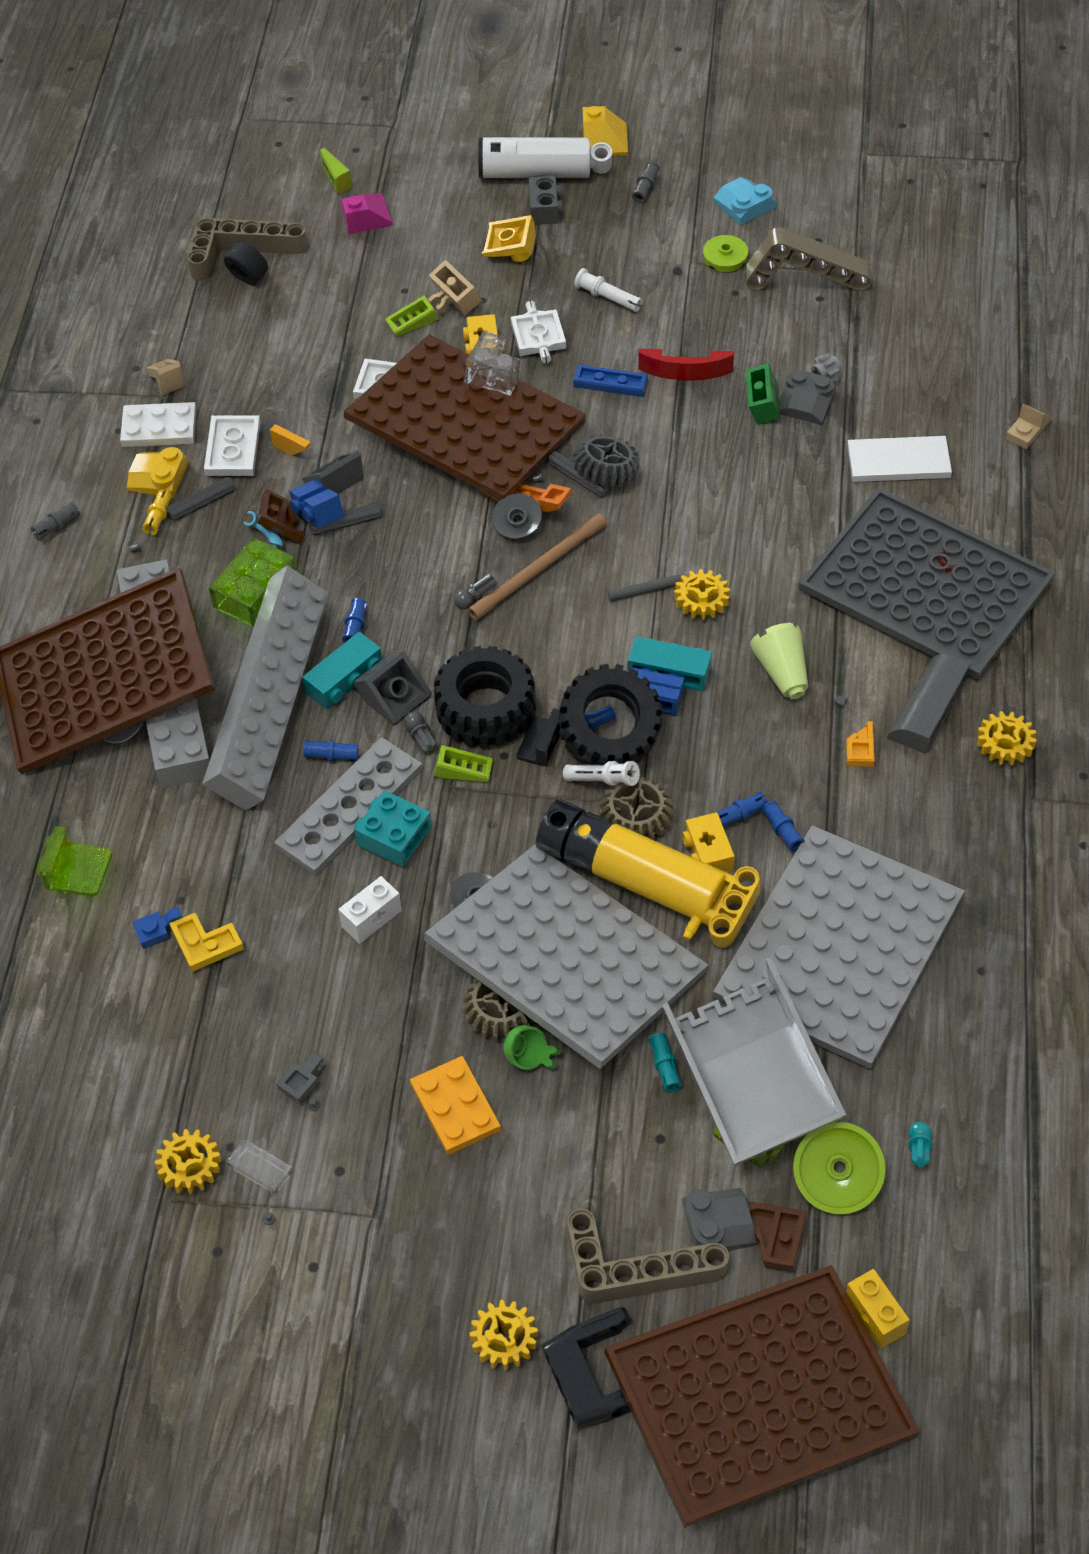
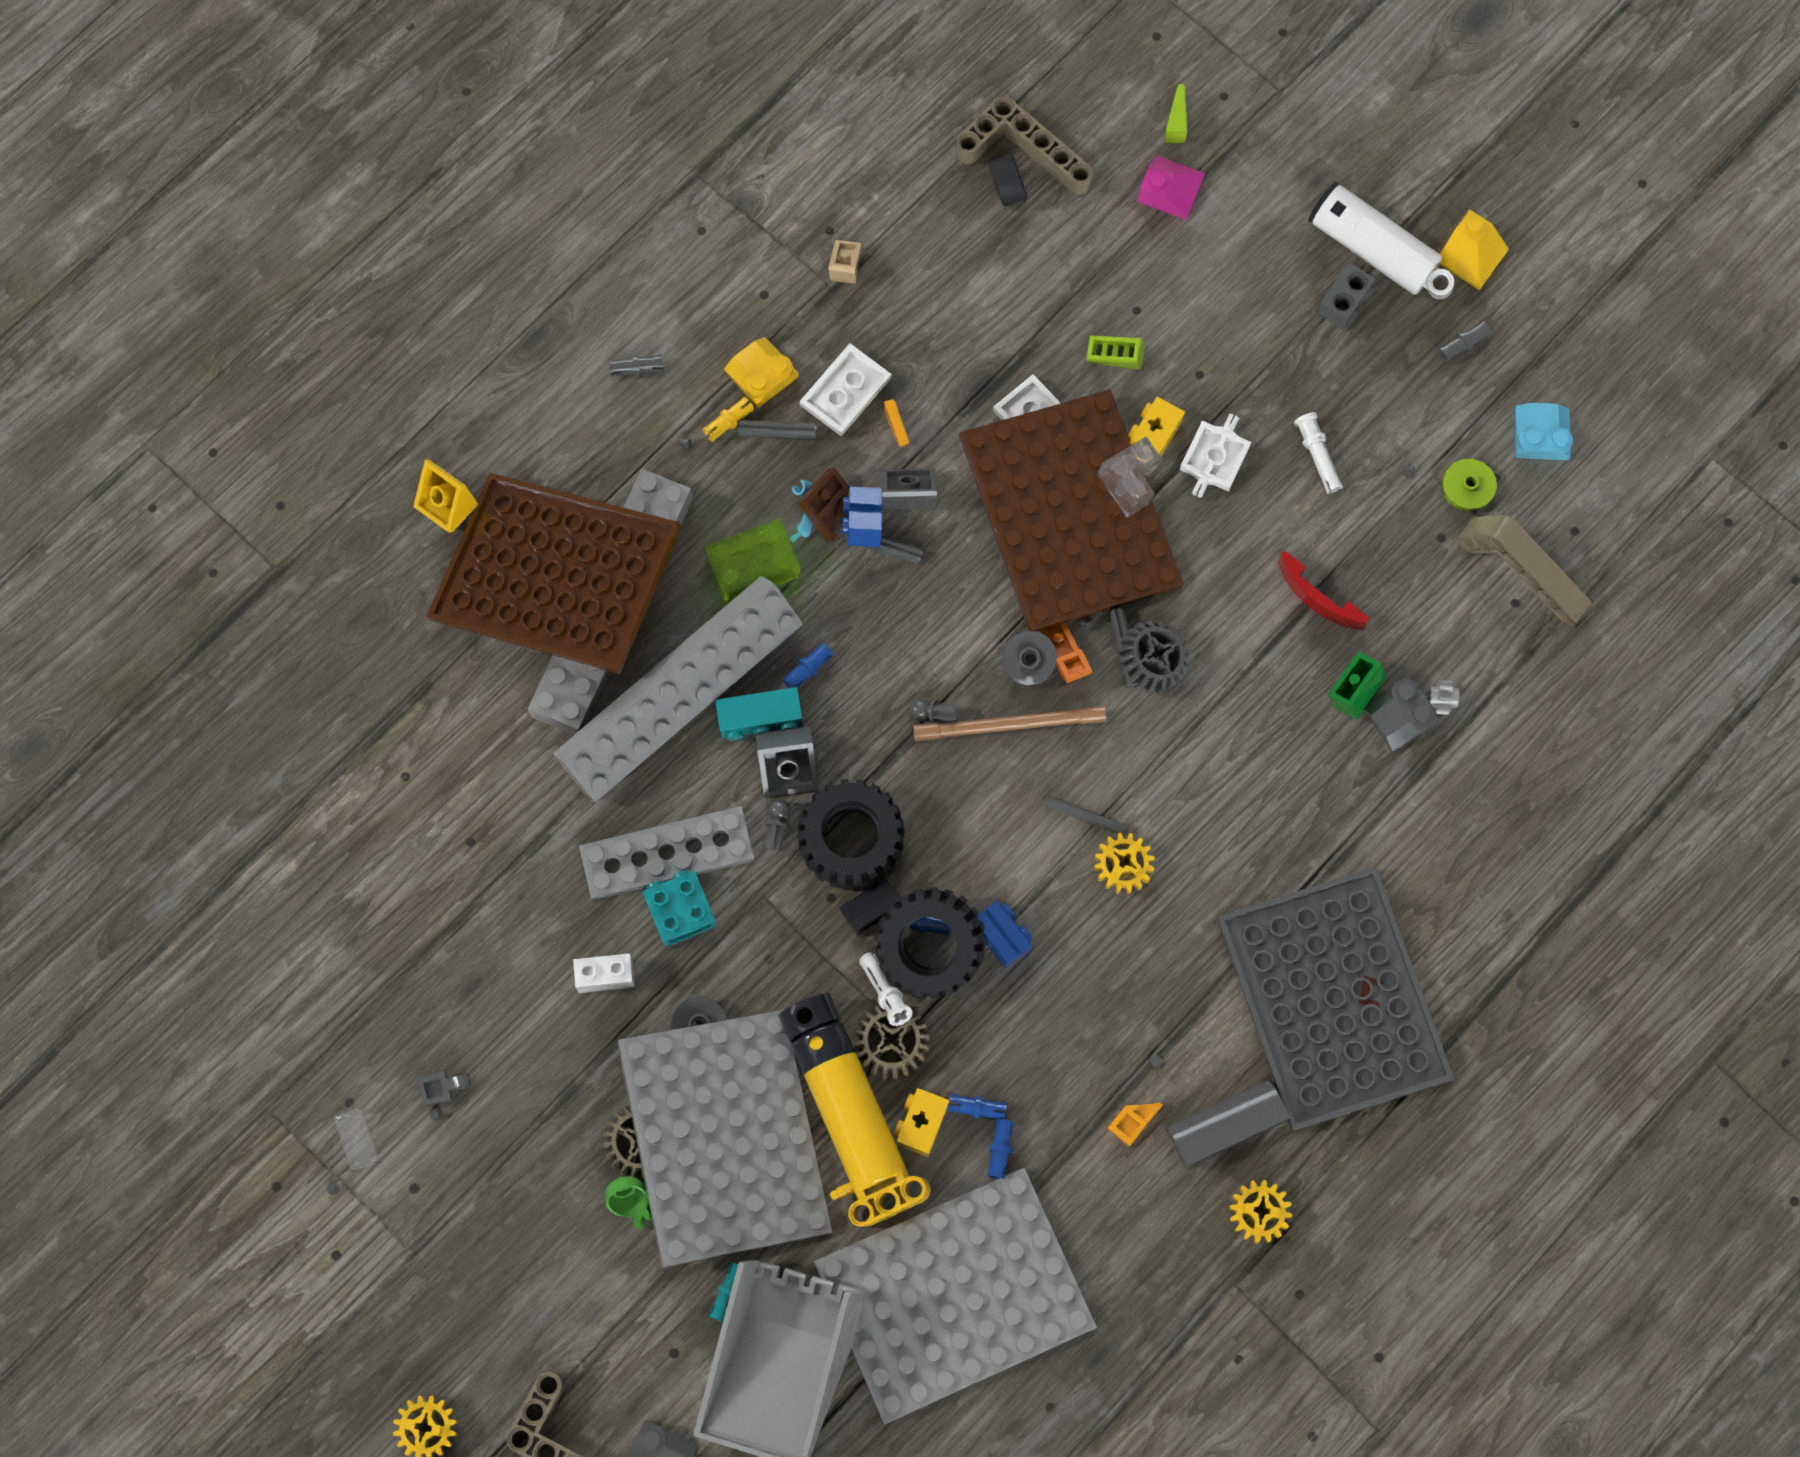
camera: 35 degrees right, 20 degrees up
clear neon green bracket [37,826,112,896] -> none
white plate [120,402,196,447] -> none
blue plate [133,907,183,949] -> none
yellow gear [155,1129,222,1194] -> none
yellow plate [169,913,244,972] -> none
blue pin [303,740,359,761] -> none
light orange plate [409,1056,501,1156] -> none
tan brick [428,260,482,316] -> none
lime slope [433,745,493,782] -> none
yellow slope [482,215,536,262] -> none
blue tile [573,364,648,397] -> none
teal brick [628,636,712,692] -> none
yellowish green cone [750,623,808,699] -> none
white tile [847,436,952,482] -> none
tan slope [1005,404,1052,449] -> none

